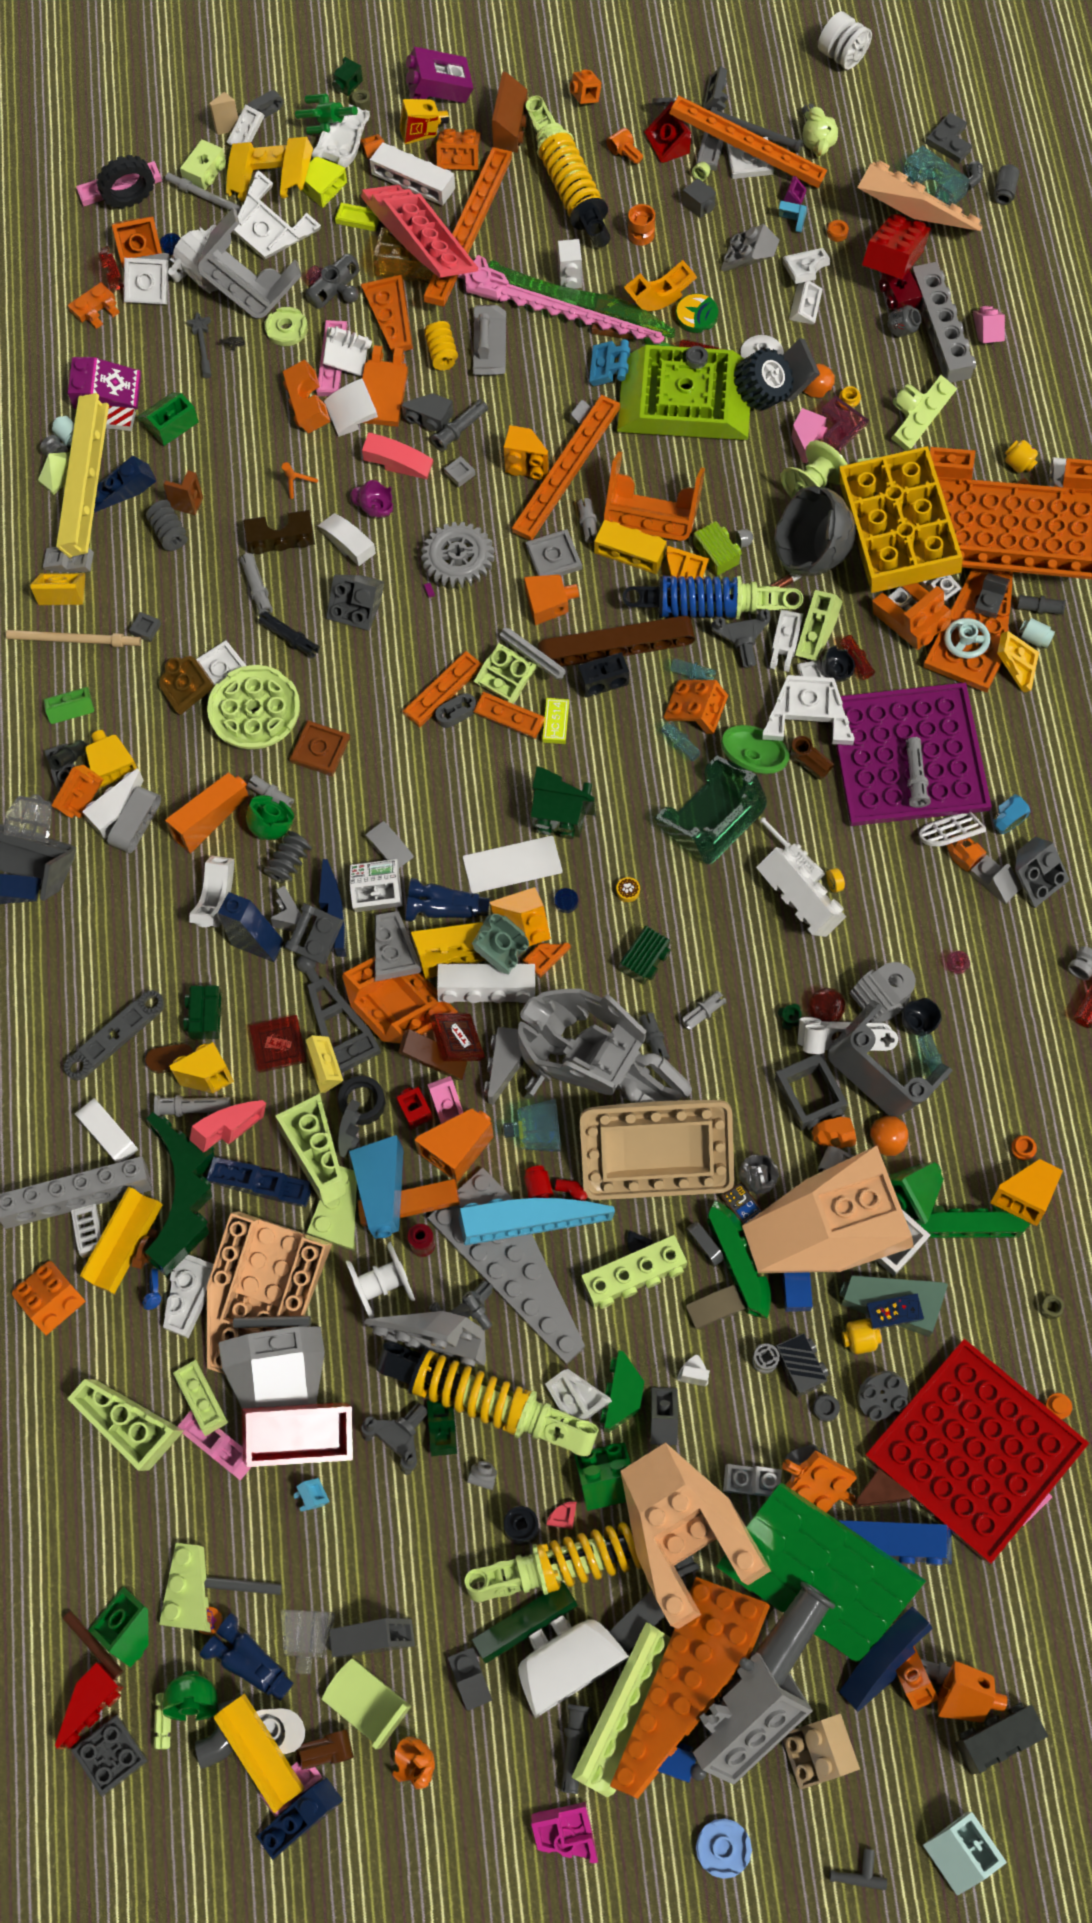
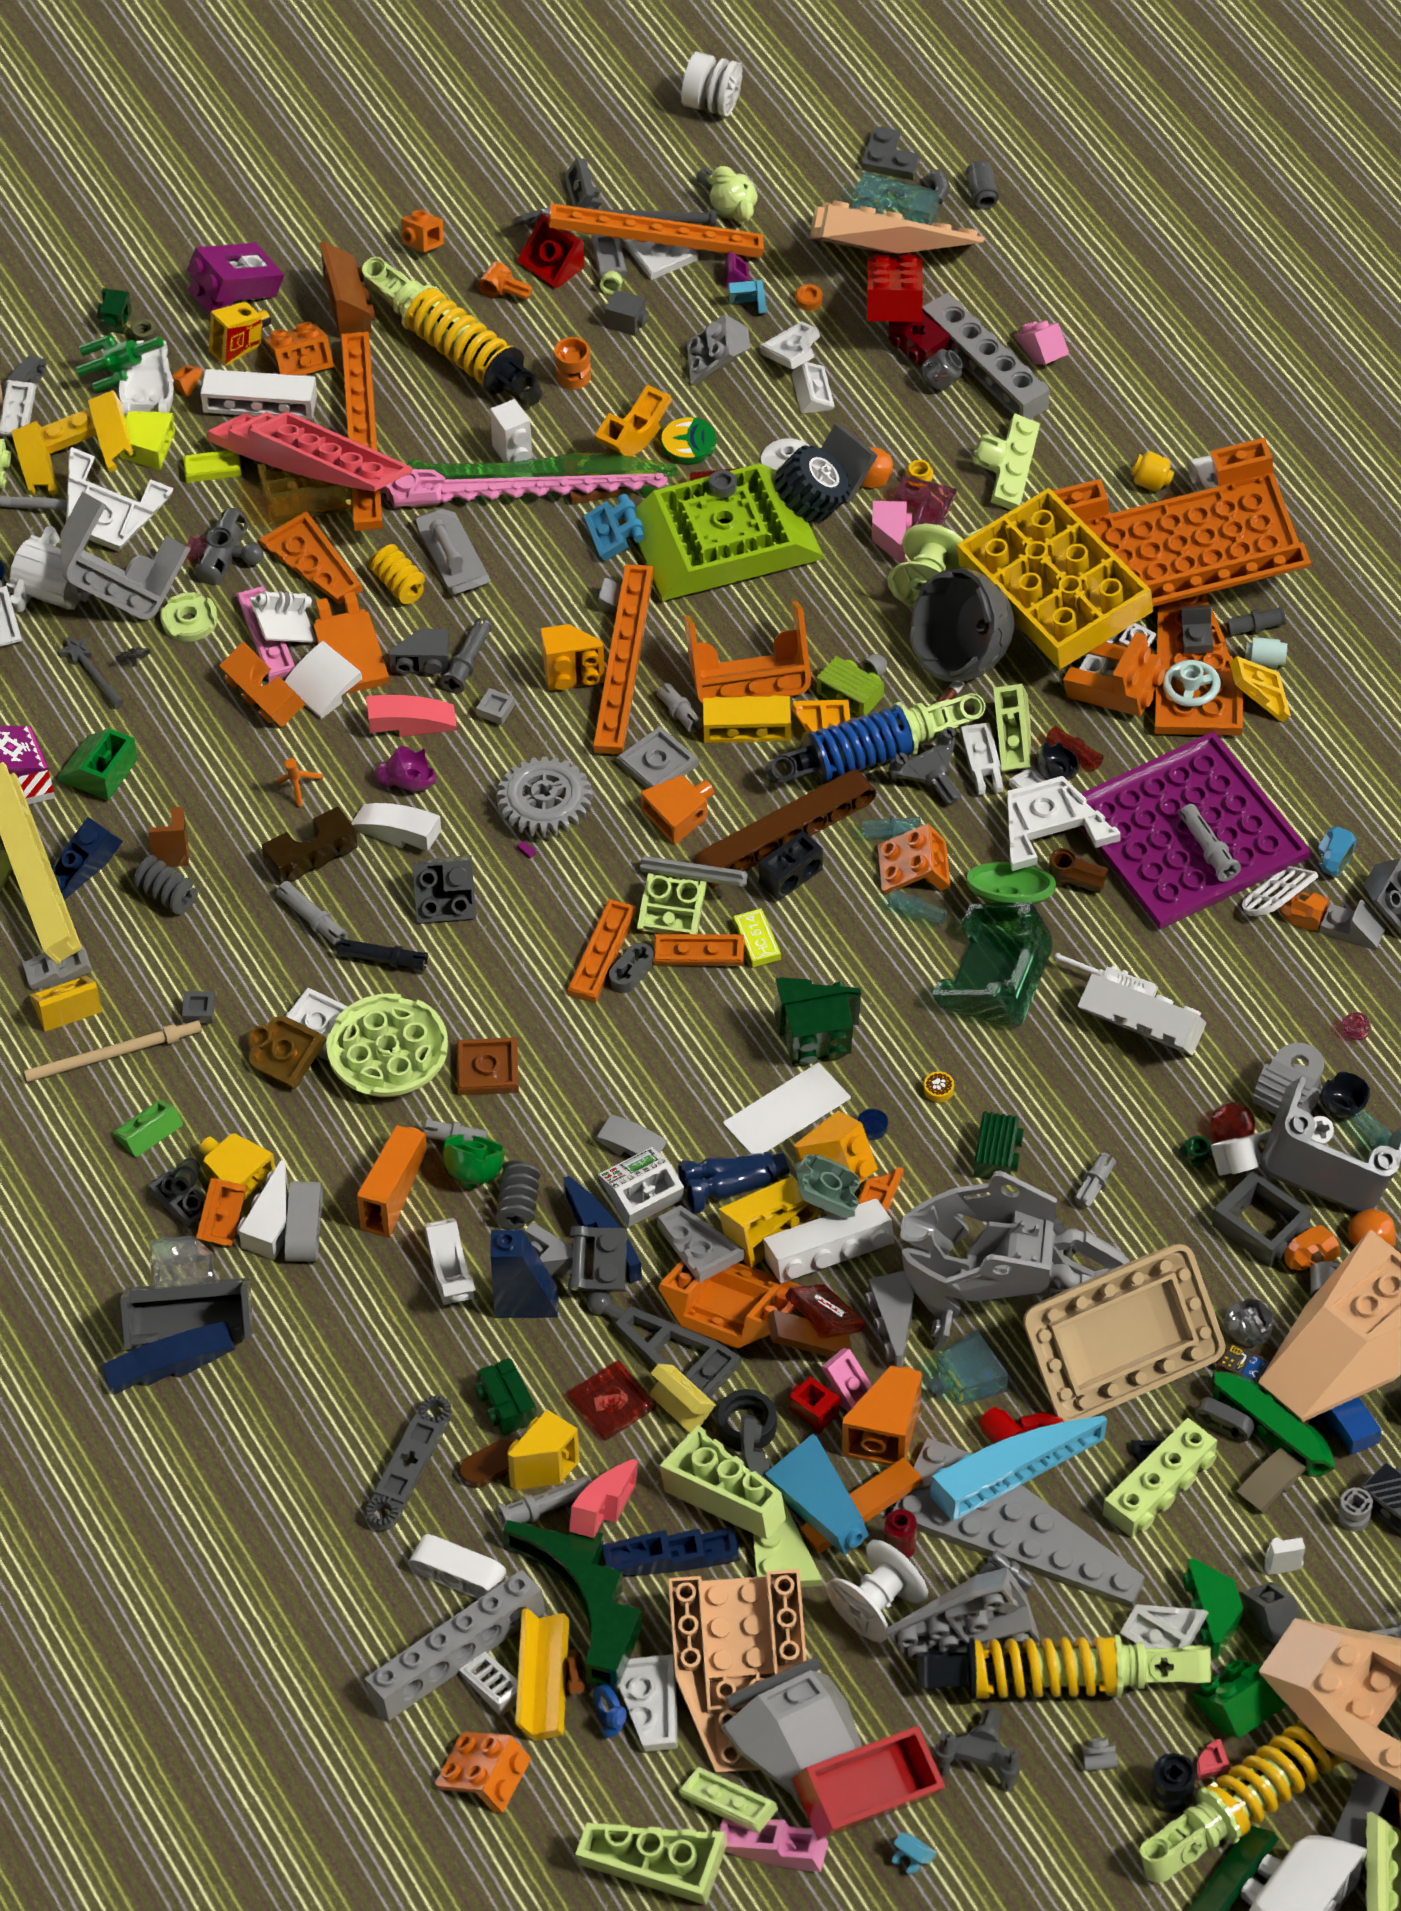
camera: 25 degrees left, 15 degrees down
dark green slope [427,1400,458,1457] -> none
yellow tile [826,868,845,893] -> none

